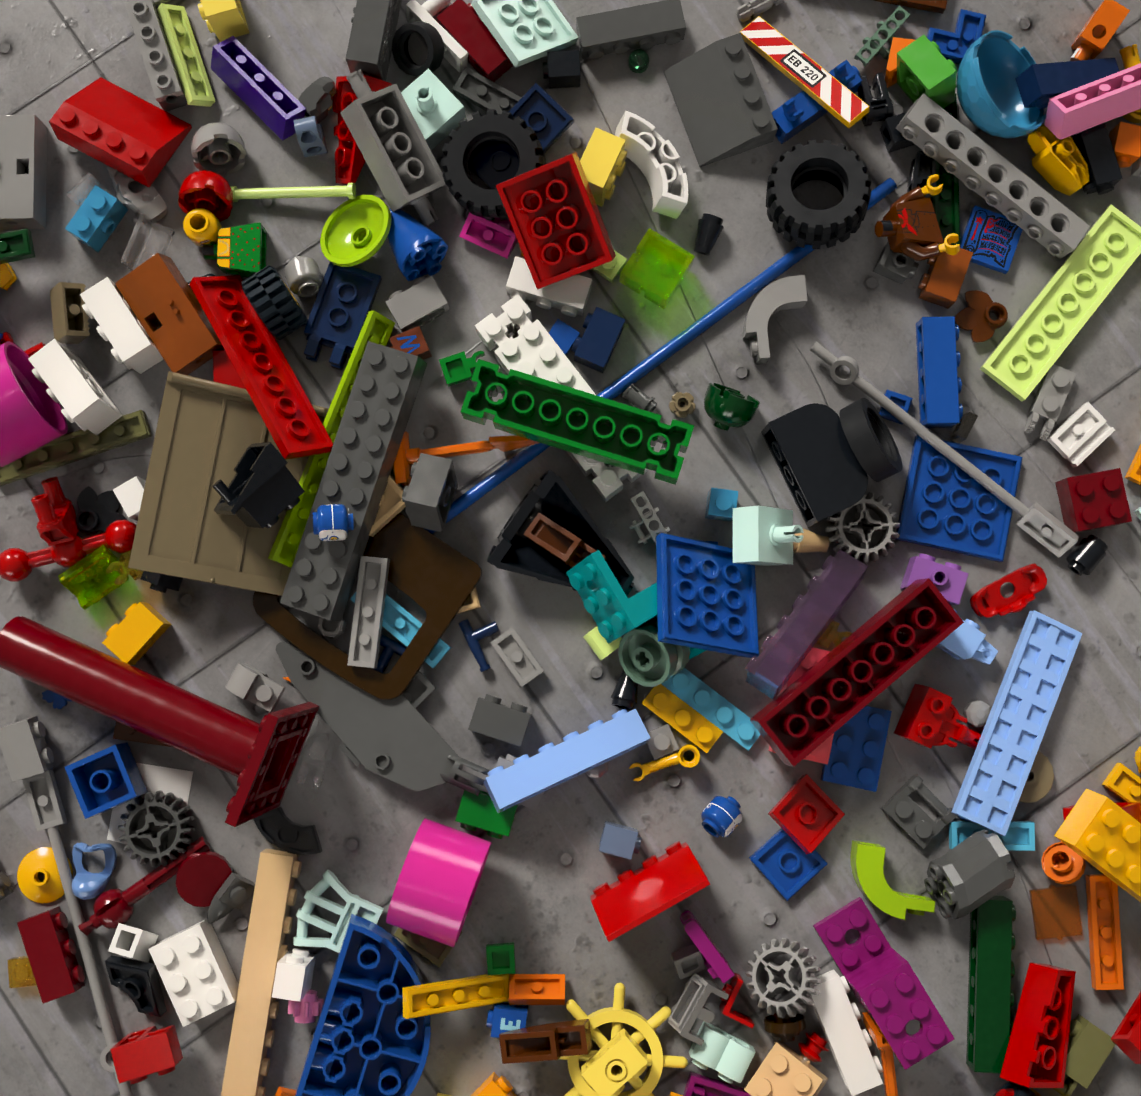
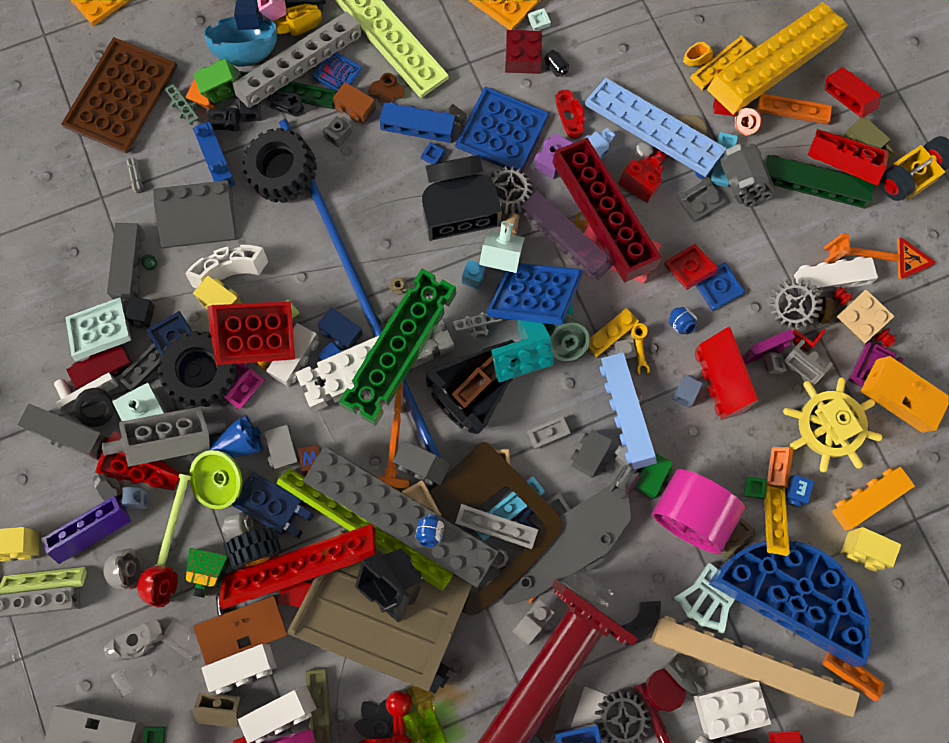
camera: 80 degrees left, 10 degrees down
red slope [49,77,192,187] -> none
dark azure brick [65,185,128,252] -> none
yellow brick [102,602,172,665] -> none
white brick [113,476,146,521] -> none
yellow head [183,208,222,247] -> none
white brick [272,948,317,1002] -> none
bright pink gear [288,990,324,1024] -> none
green plate [439,351,485,387] -> none
dark blue piece [458,619,499,672] -> none
reddish brown slope [499,1019,593,1064] -> none
yellowish green piece [583,626,622,661] -> none
black cone [611,669,638,710] -> none
clear neon green piece [619,228,695,309] -> none
medium azure plate [662,668,761,751] -> none
light aqua brick [689,1021,756,1084] -> none
black cone [694,213,724,256] -> none
dark green cylinder [704,383,760,431] -> none
tile [740,16,869,129] -> none
light grey arch [742,275,808,364] -> none
light grey bar [810,341,1079,558] -> none
magenta bracket [813,897,955,1070] -> none
blue plate [820,706,892,792] -> none
lime arch [850,840,936,920] -> none
reddish brown torso [875,174,960,261] -> none
blue tile [926,9,986,65] -> none
light grey hinge [1024,364,1076,441] -> none
clear orange piece [1029,885,1083,940] -> none
white plate [1047,402,1115,468] -> none

